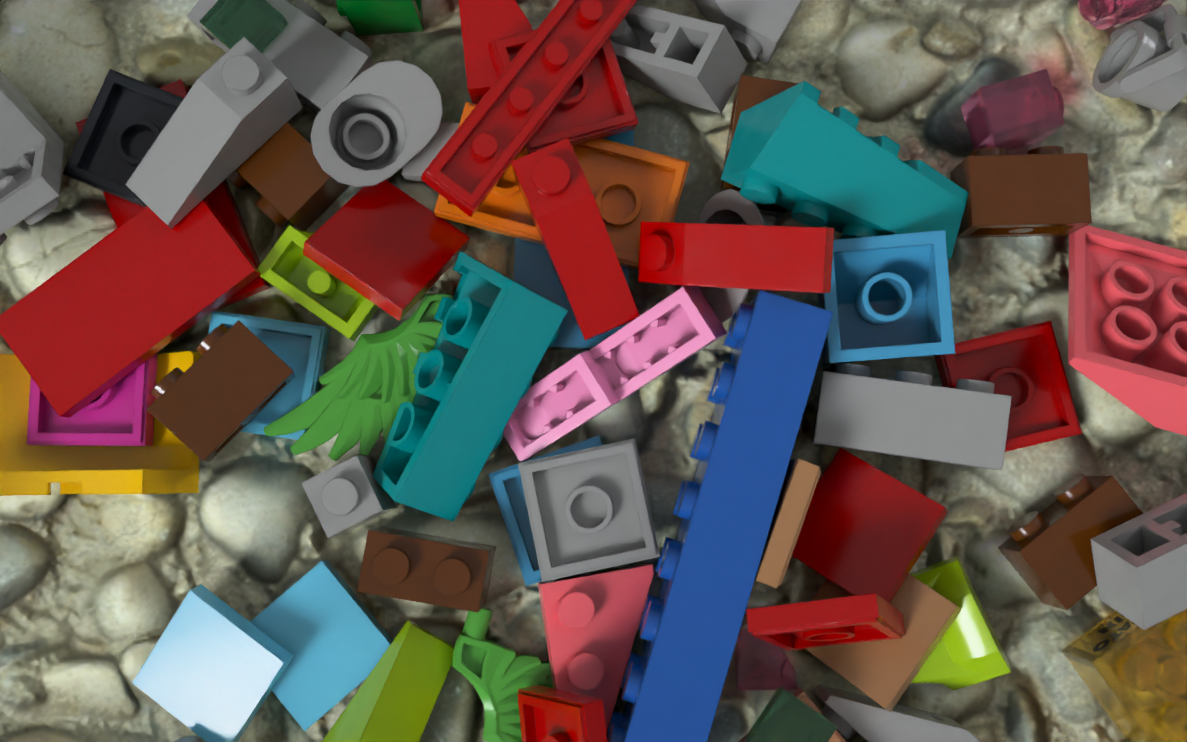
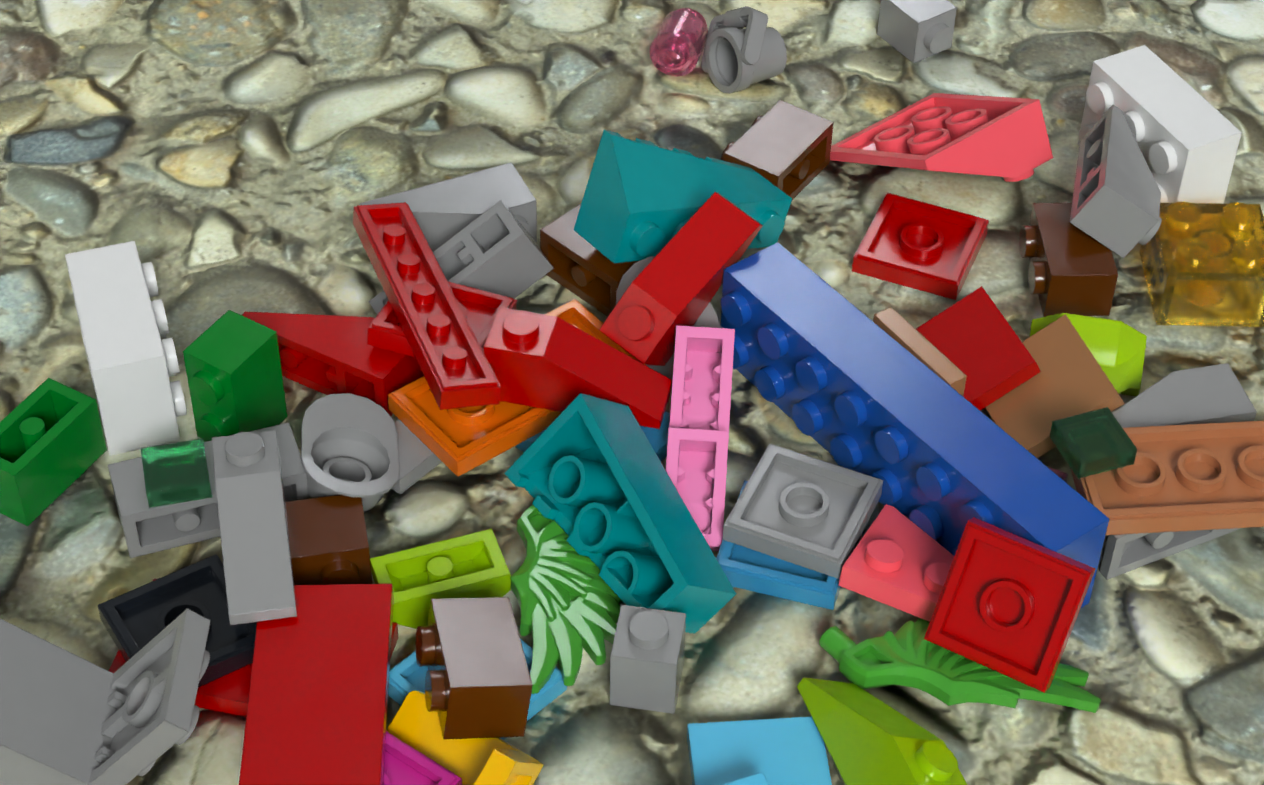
camera: 60 degrees left, 40 degrees down
red tile [303,180,470,321] -> none
reddish brown brick [357,527,496,612] -> none
red tile [746,593,906,651] -> none
light grey brick [812,363,1012,470] -> none
dark azure slope [818,230,955,364] -> none
clear pink brick [961,69,1065,152] -> none

